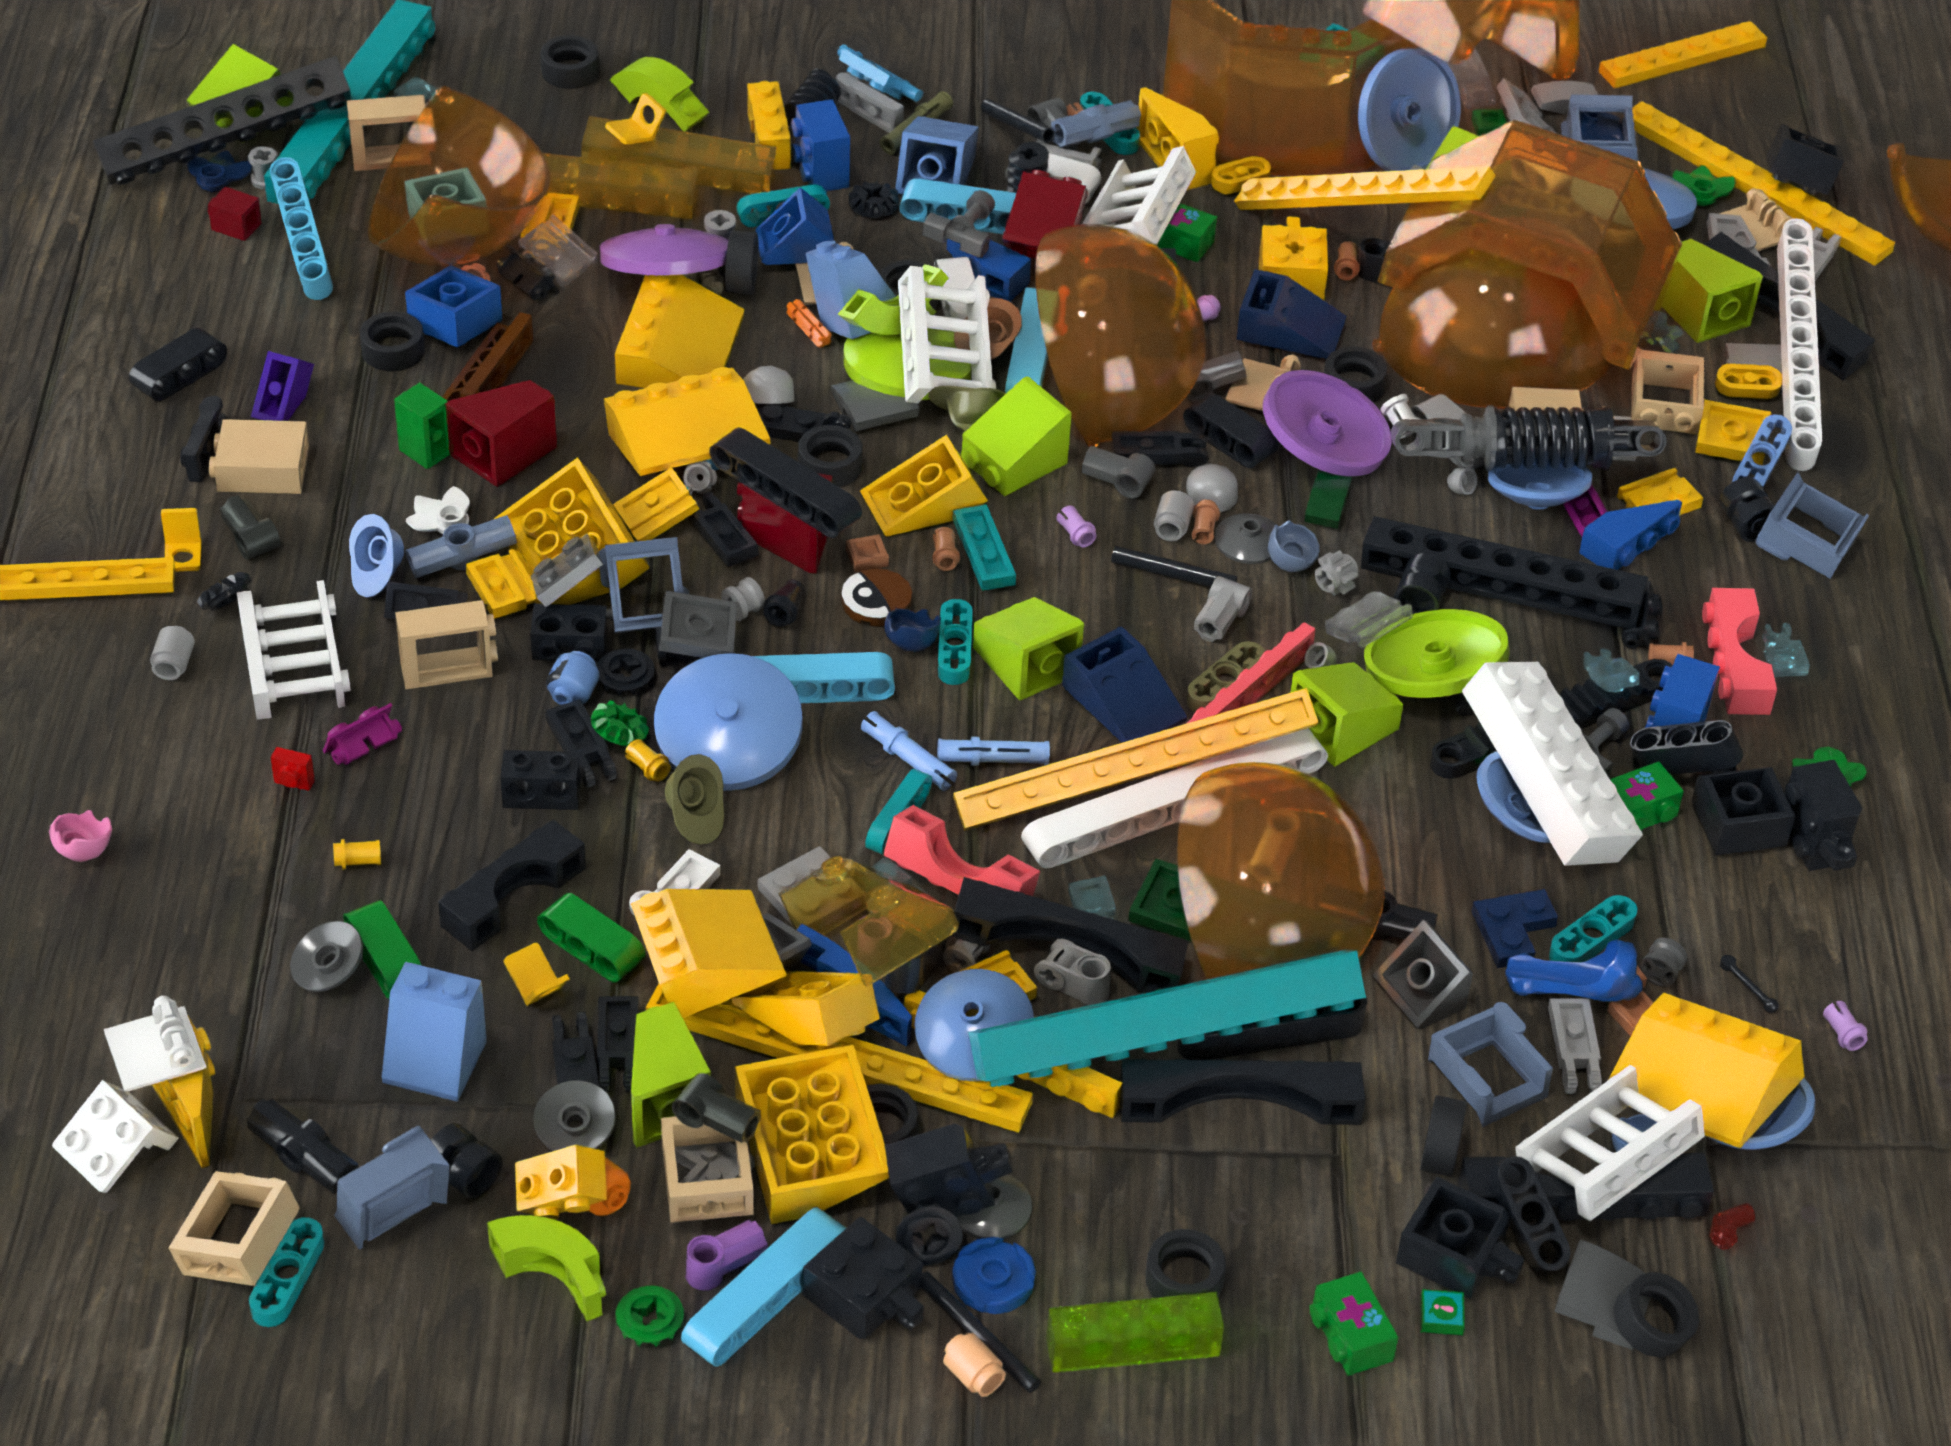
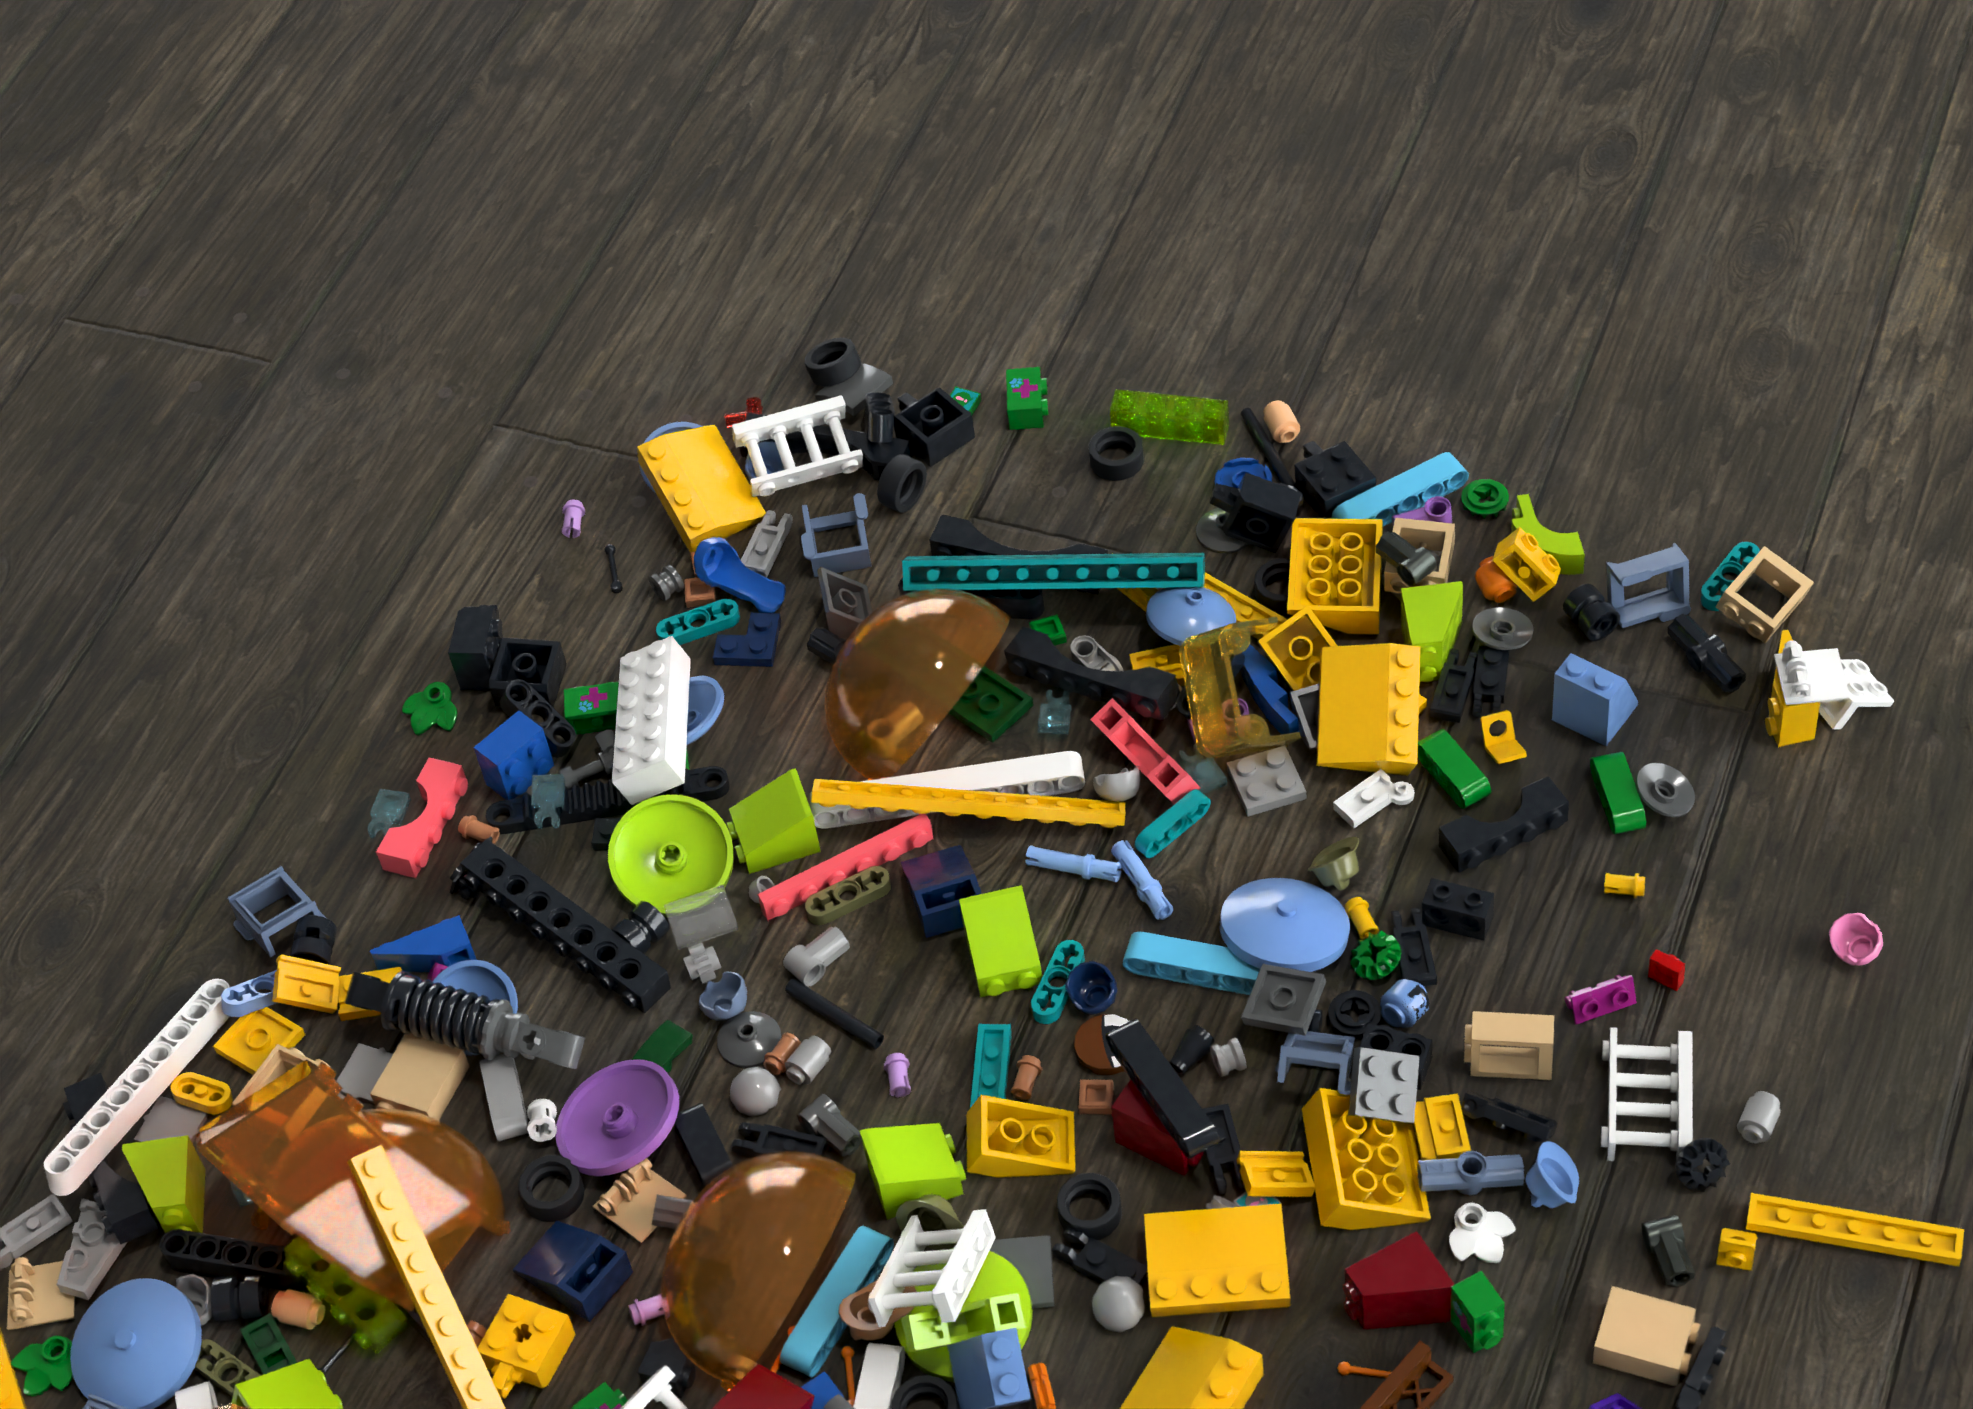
camera: 150 degrees left, 5 degrees up
none -> yellow plate [272,954,341,1014]
none -> light grey hair [1093,766,1140,802]

